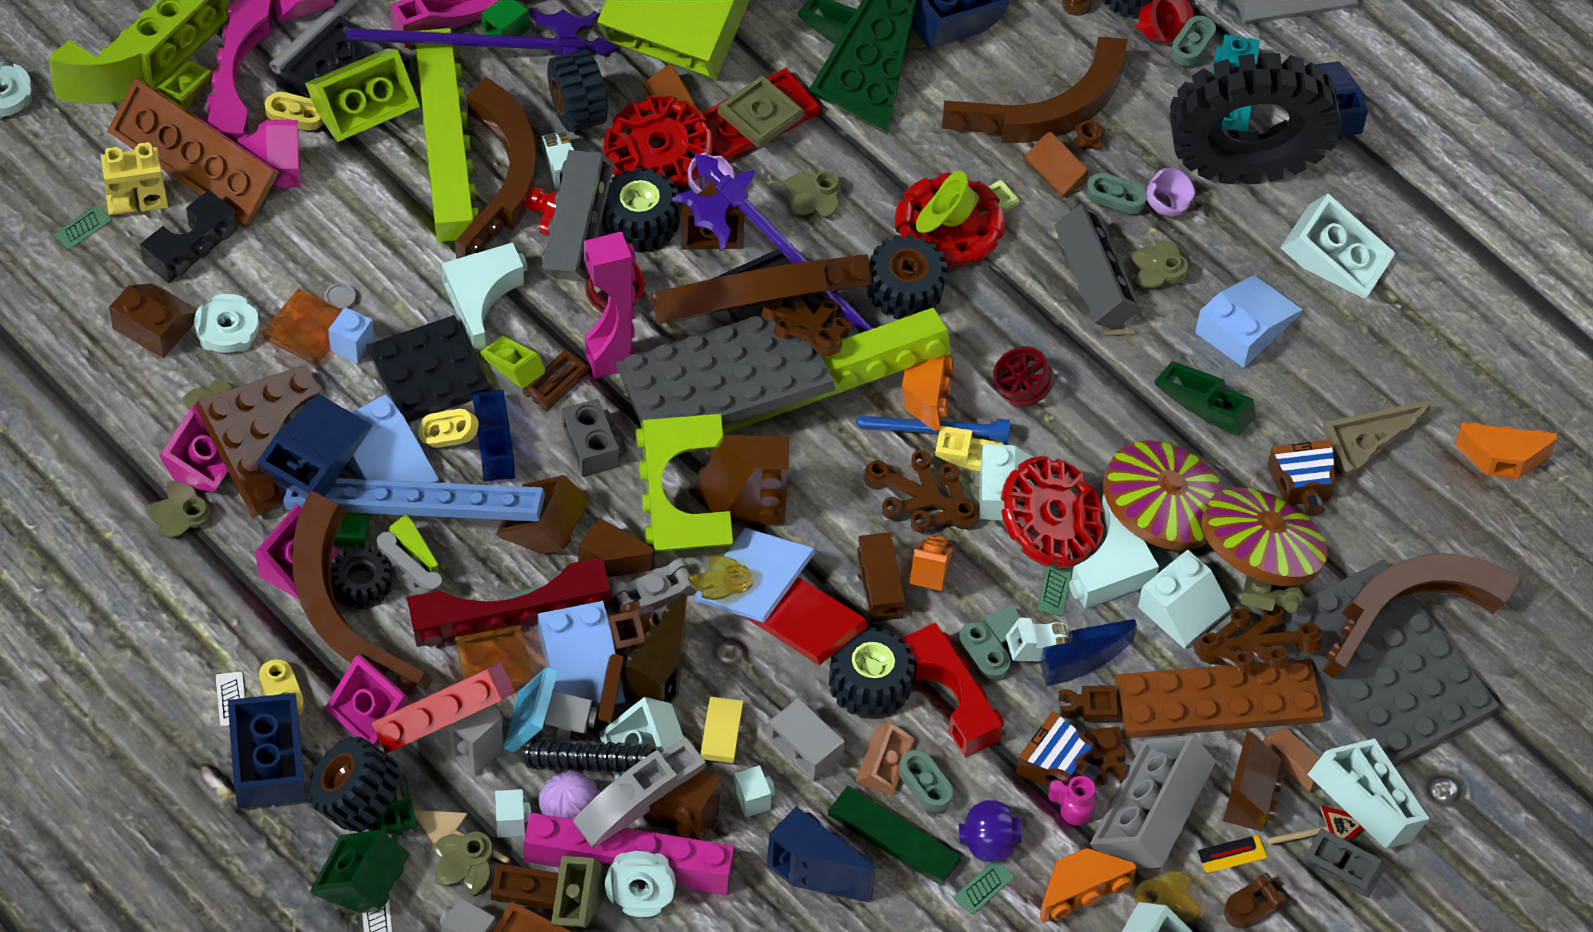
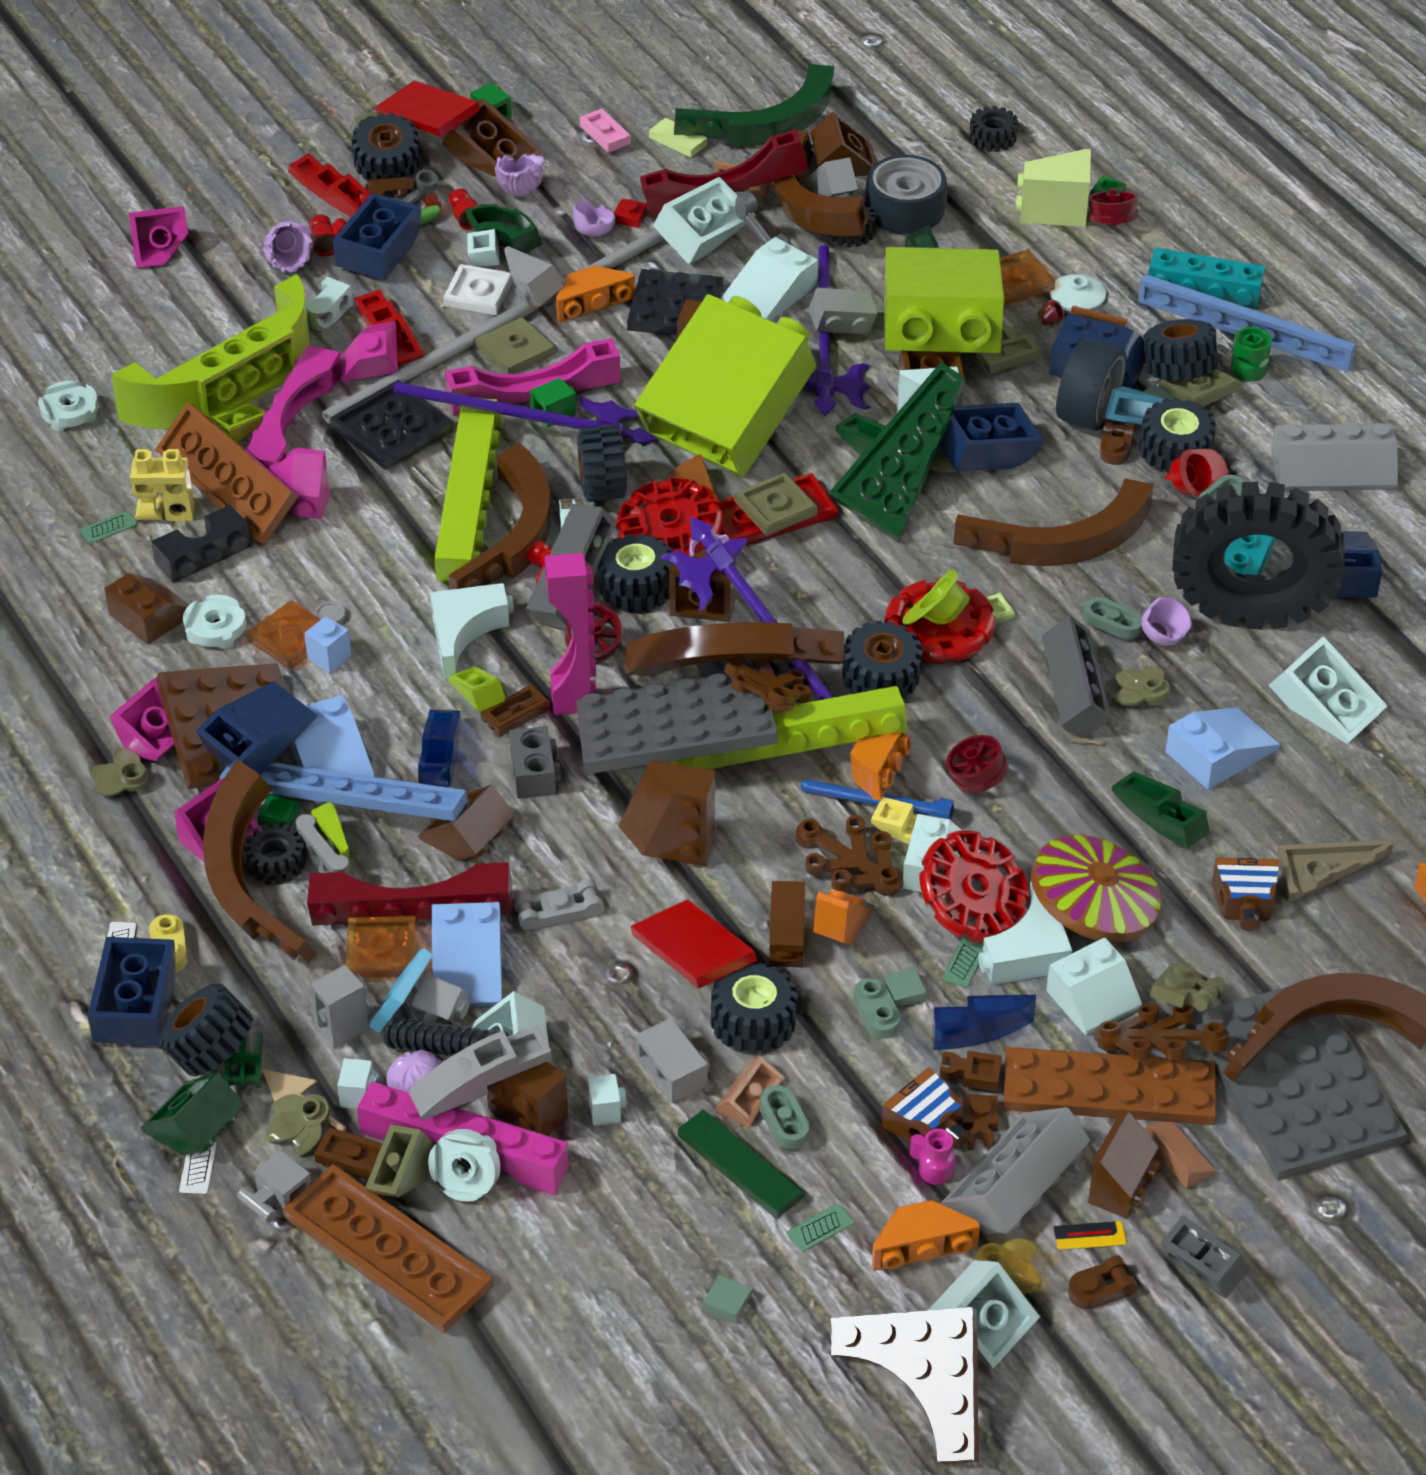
camera: 15 degrees right, 10 degrees down
light yellow plate [265,92,324,130] -> none
lime slope [305,48,420,142] -> none
dark pink slope [324,655,408,747] -> none
black plate [366,315,491,423] -> none
arch [371,662,515,753] -> none
light yellow plate [418,409,479,448] -> none
reddish brown slope [578,518,655,578] -> none
reddish brown tile [596,654,624,725] -> none
reddish brown brick [608,600,660,651] -> none
dark brown slope [625,593,687,704] -> none
lime arch [636,414,733,553] -> none
clear yellow plate [688,555,753,600] -> none
light blue piece [693,528,815,623] -> none
light yellow slope [700,697,743,763] -> none
dark blue slope [767,806,876,903] -> none
olive plate [783,171,841,218] -> none
red arch [901,622,1004,758] -> none
dark purple plant [958,800,1022,863] -> none
light aqua leg [1006,618,1073,661] -> none
dark orange slope [1024,132,1088,197] -> none
reddish brown plate [1074,120,1105,150] -> none
dish [1201,488,1327,586] -> none
piece [1267,805,1364,844] -> none
light aqua wedge [1307,739,1429,849] -> none

